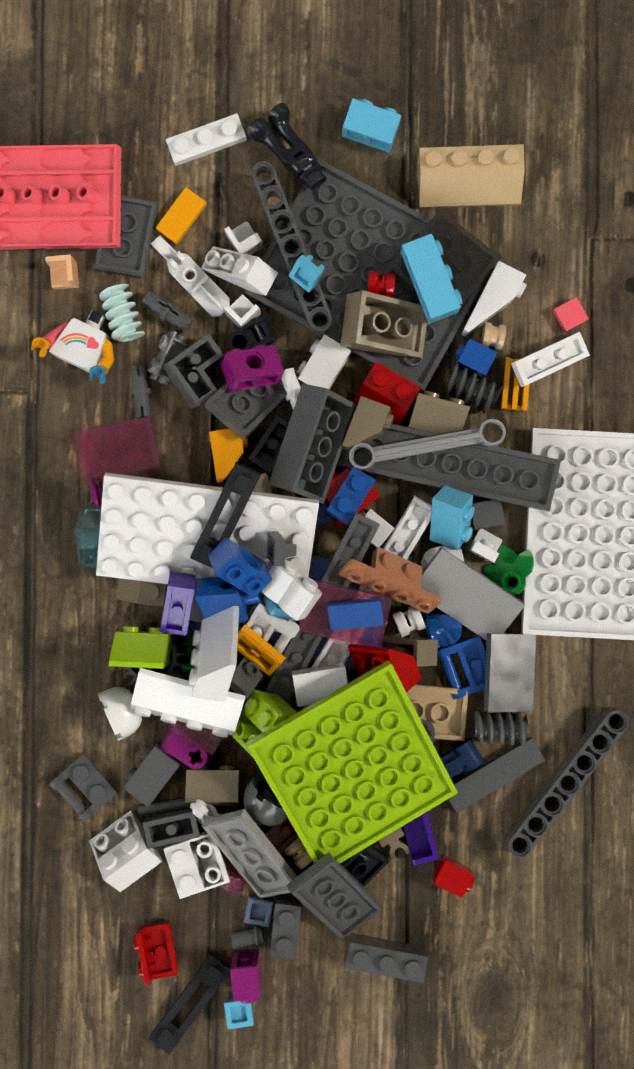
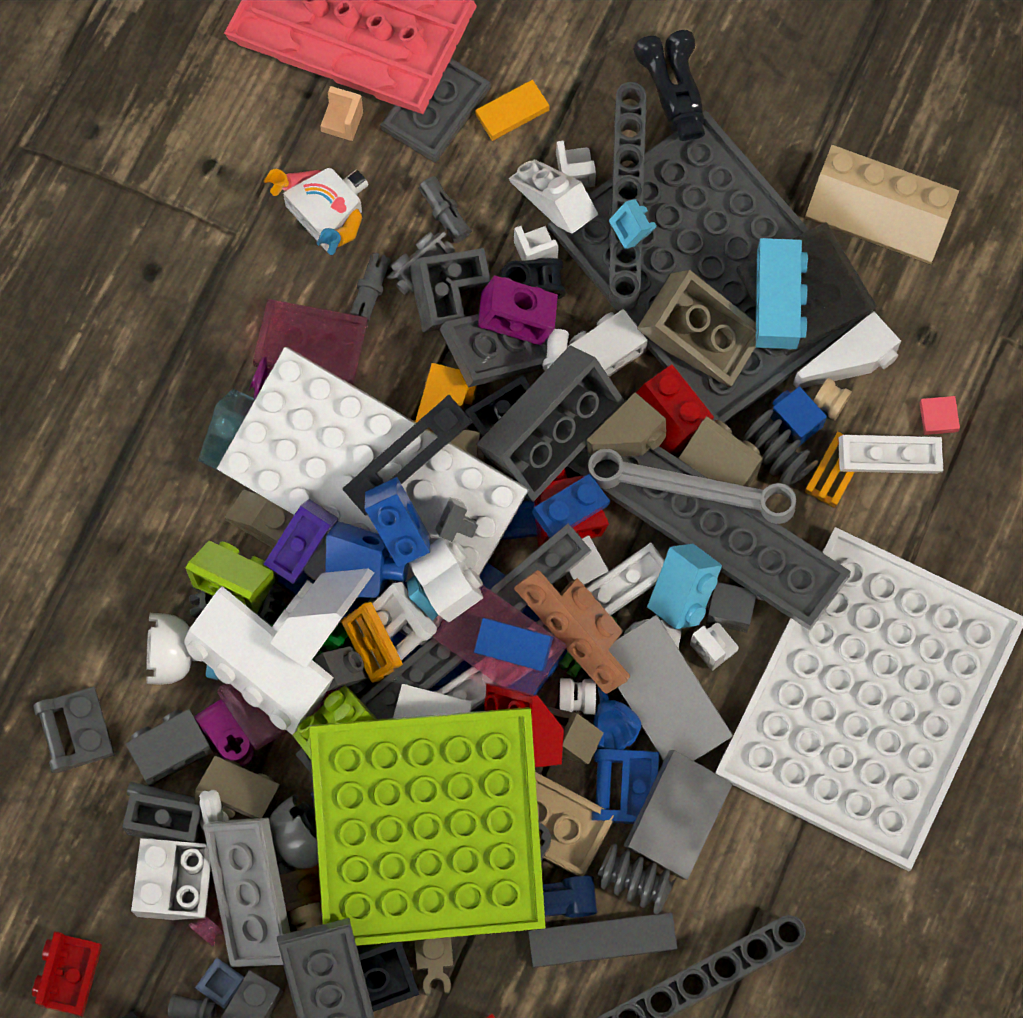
camera: 20 degrees right, 15 degrees down
white slope [89,810,163,892] -> none
light aqua piece [99,284,145,342] -> none
white piece [151,235,230,316] -> none
white plate [166,113,247,166] -> none
medium azure brick [342,98,401,153] -> none
red wheel [367,271,395,298] -> none
dark purple panel [403,812,439,865] -> none
green plate [484,545,534,595] -> none

